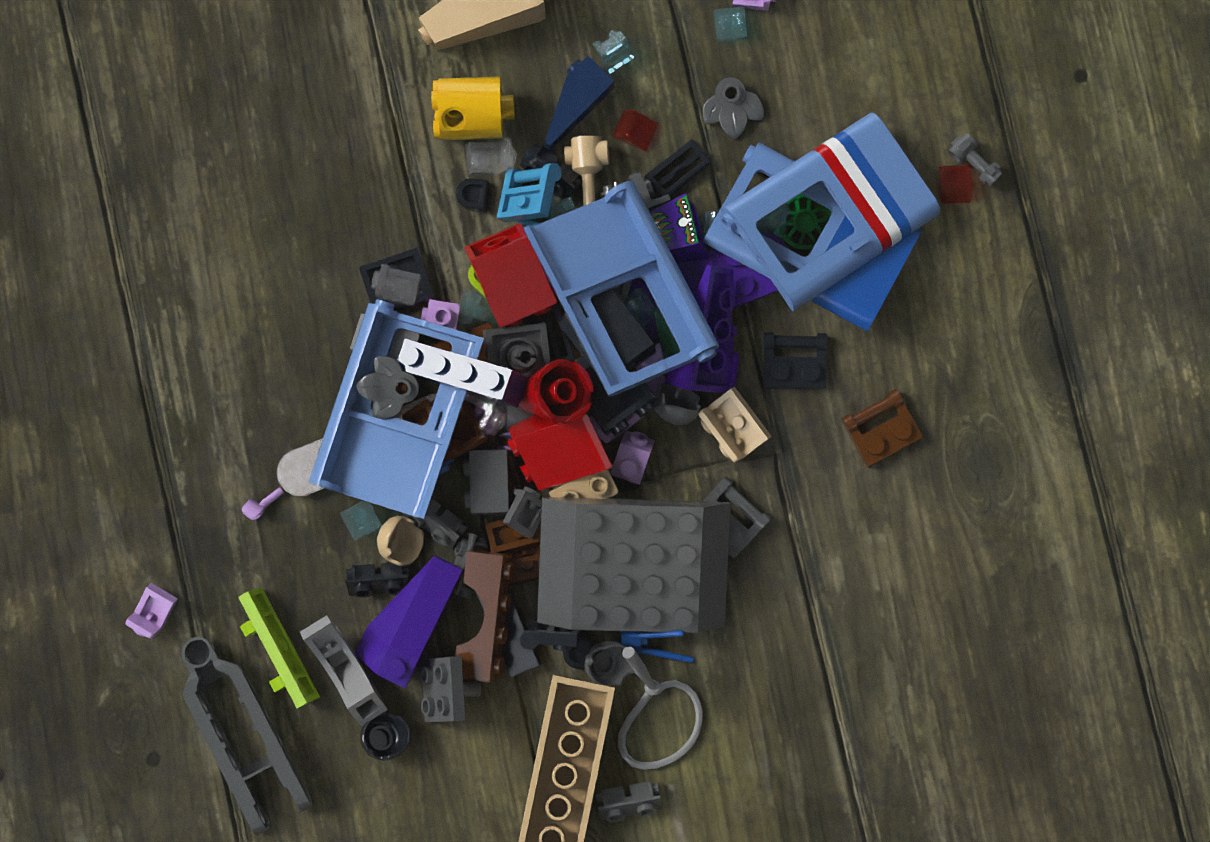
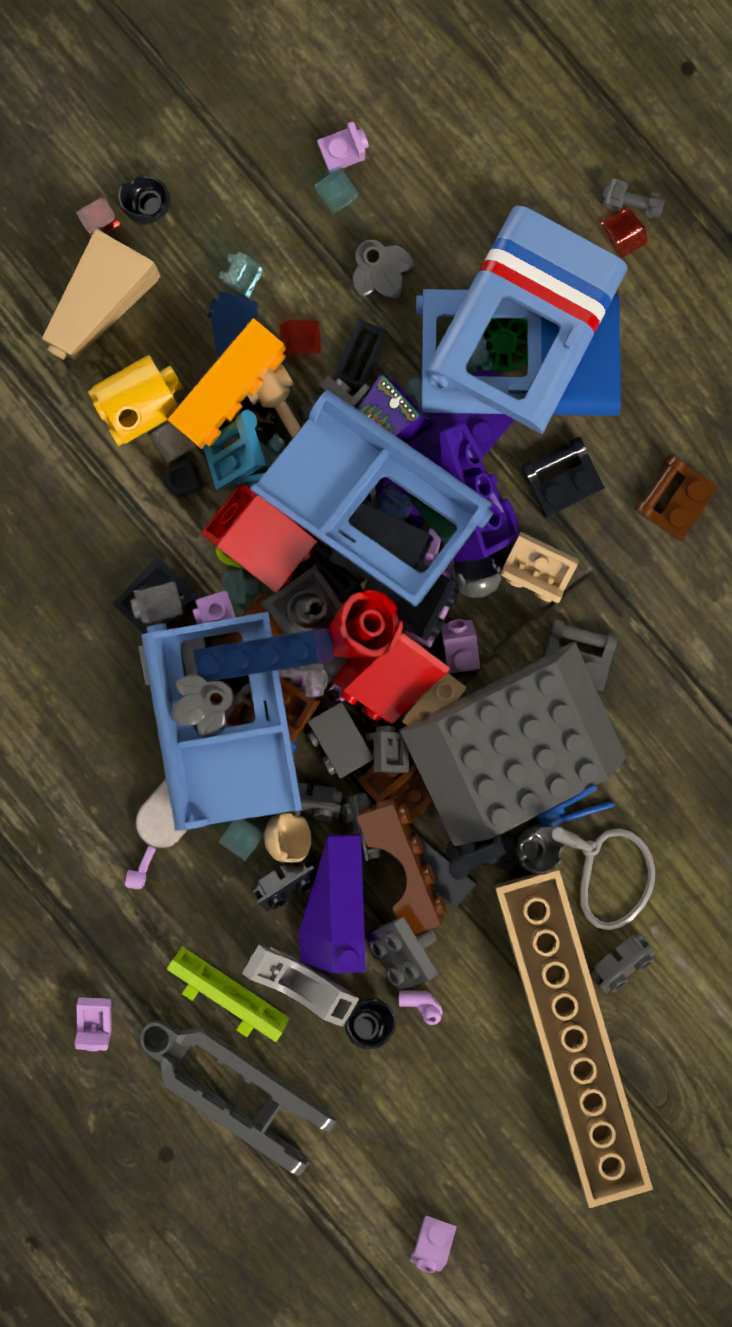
camera: 30 degrees left, 5 degrees up
none -> light orange brick [167,318,286,449]
none -> lavender arm [399,990,443,1025]

